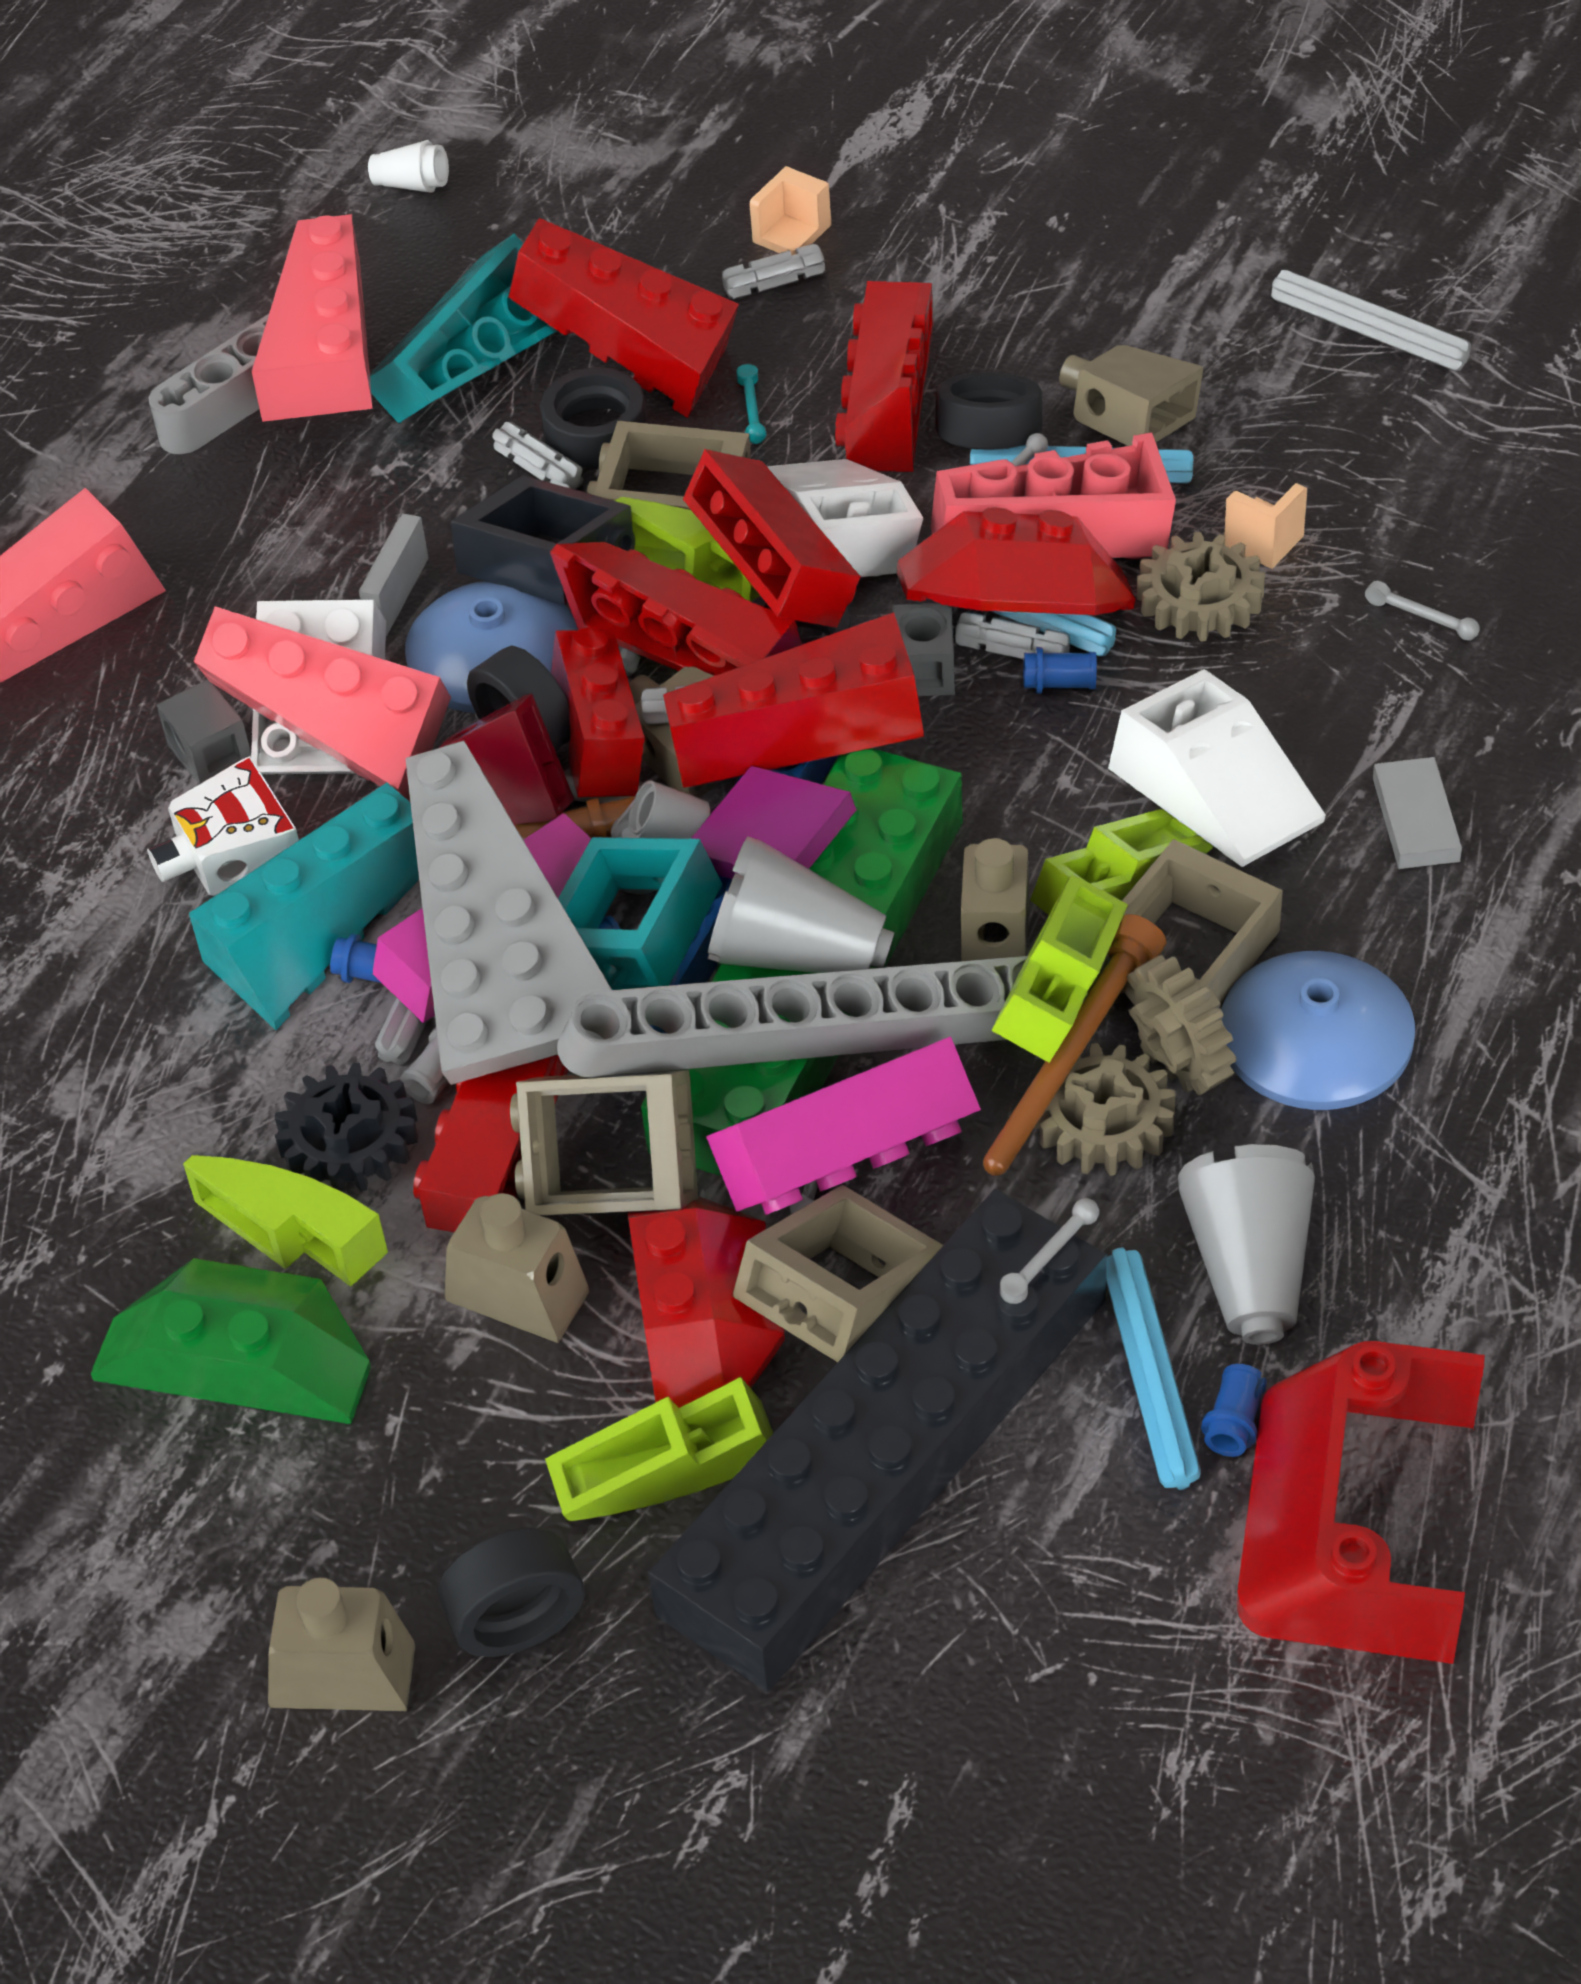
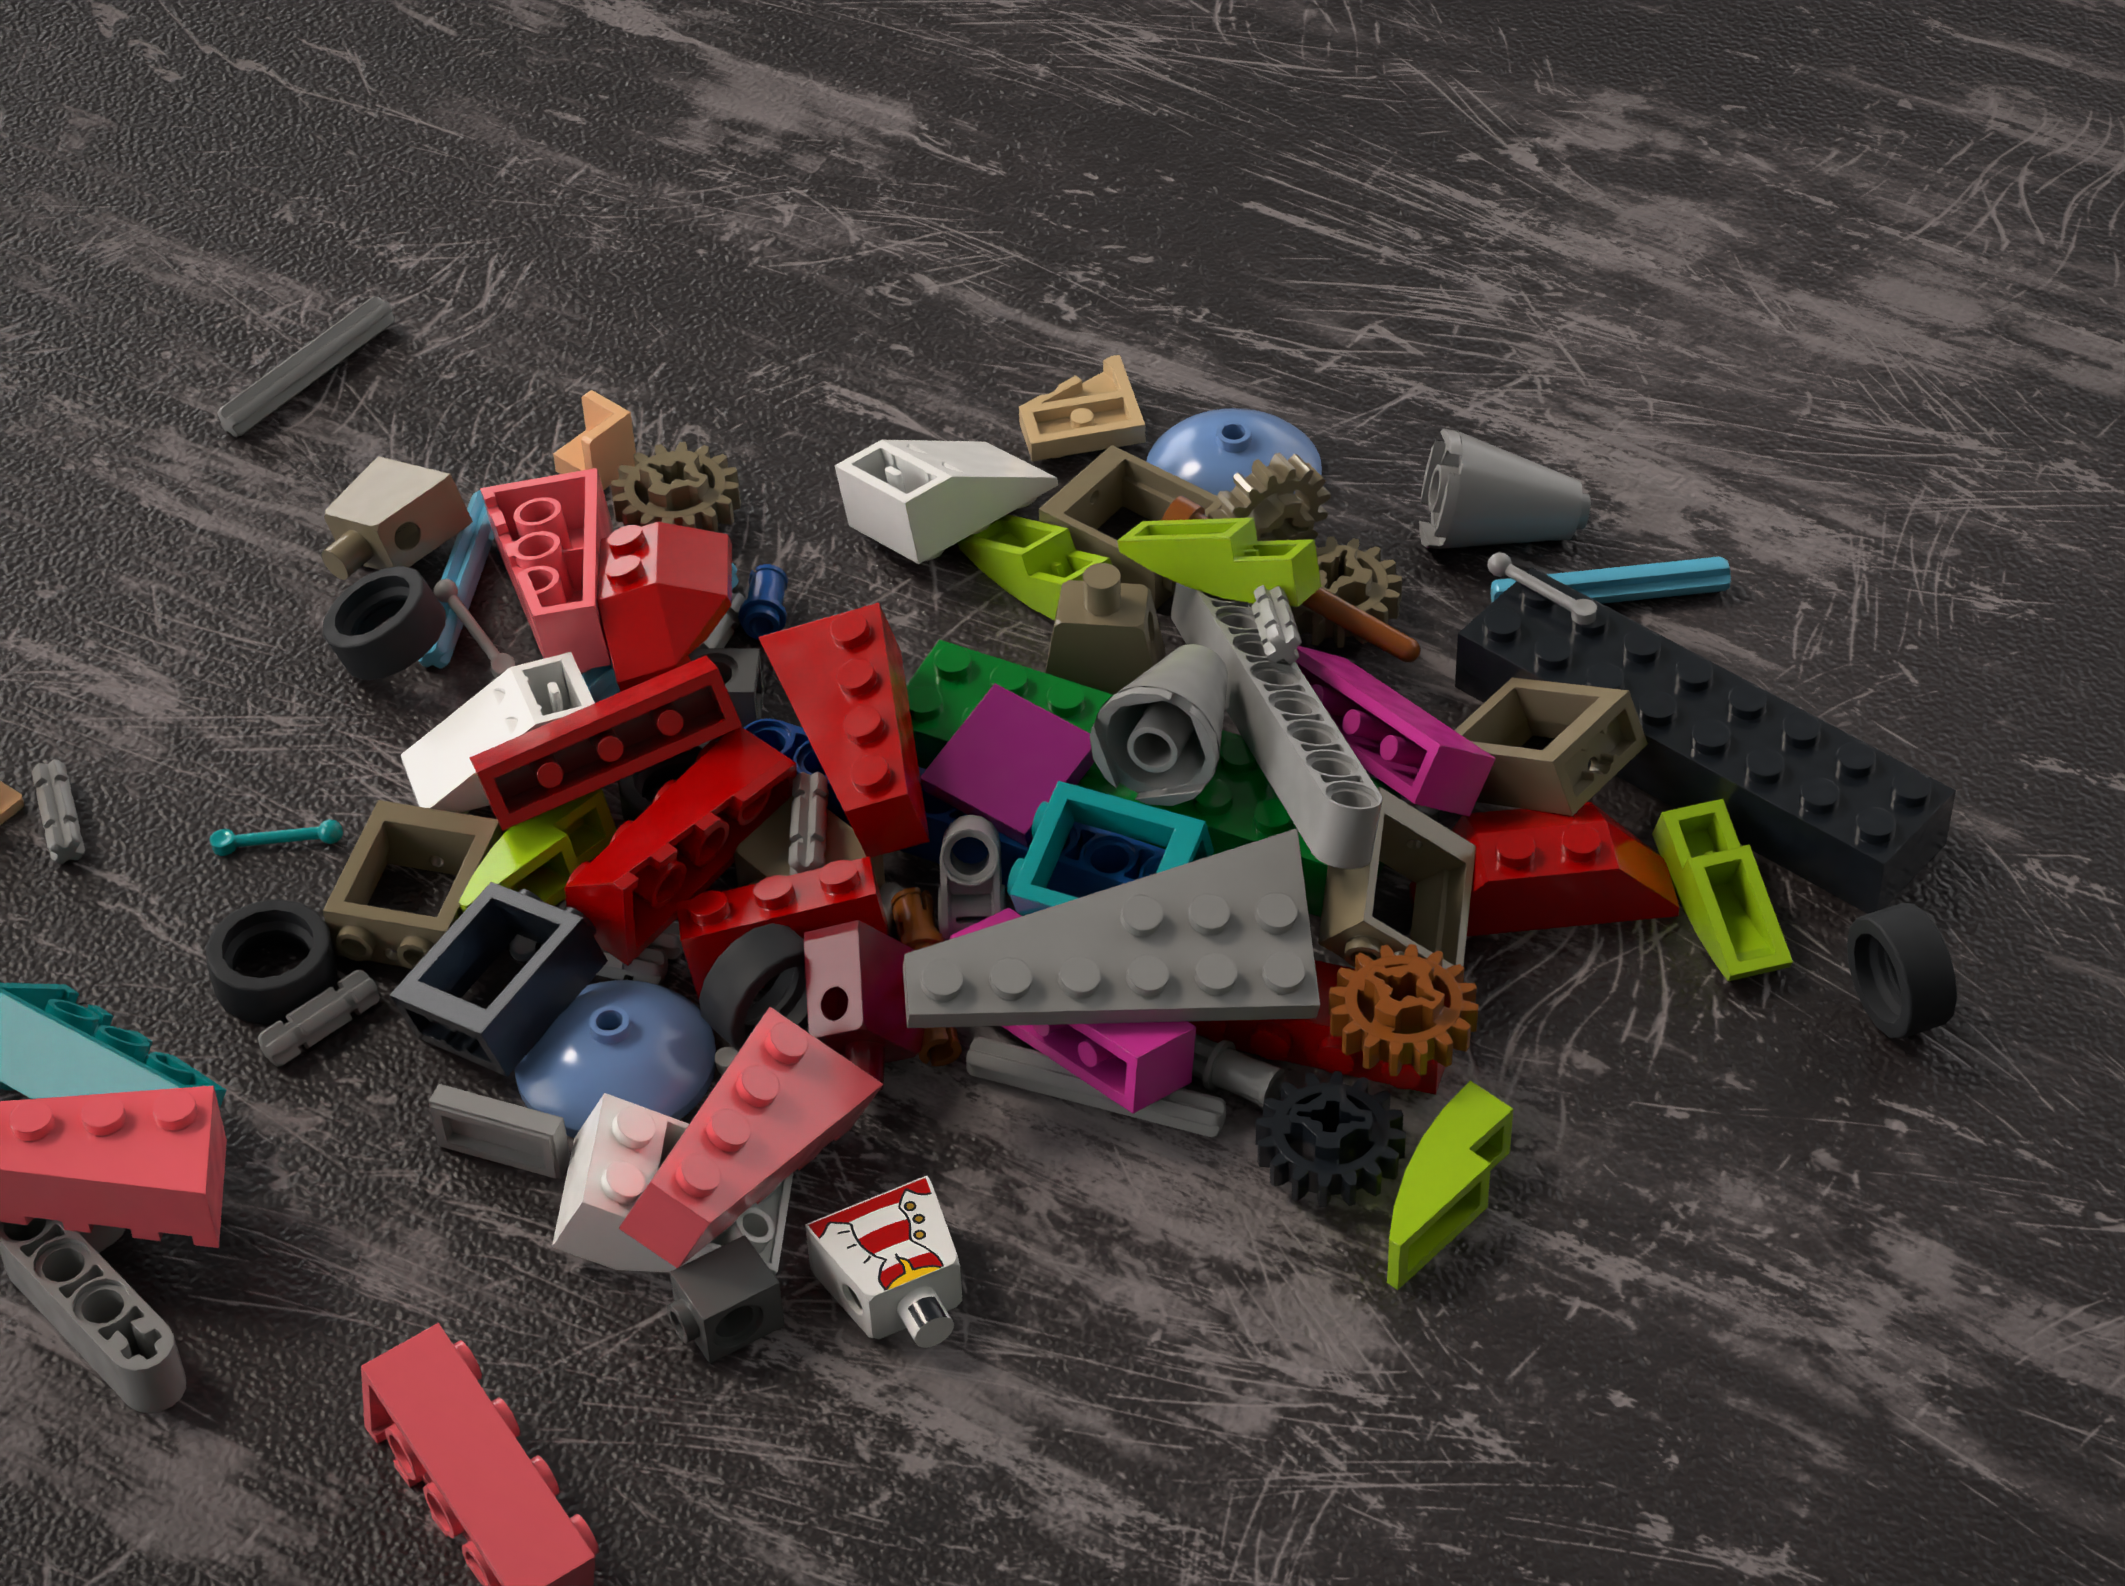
camera: 90 degrees left, 5 degrees down
green wedge [91,1258,371,1424] -> none
teal wedge [189,783,419,1030] -> none
dark tan torso [268,1578,415,1711] -> none
blue pin [330,933,381,983] -> none
dark tan torso [445,1193,590,1343] -> none
red wedge [508,218,739,418] -> none
red wedge [835,281,933,472] -> none
blue pin [1201,1364,1267,1457] -> none
red windscreen [1237,1341,1485,1664] -> none
light grey hinge [1365,581,1480,640] -> none
light grey tile [1373,757,1462,869] -> none
none -> tan wing [1019,355,1146,461]
none -> light grey axle [1251,585,1302,664]
none -> dark orange gear [1329,944,1479,1076]

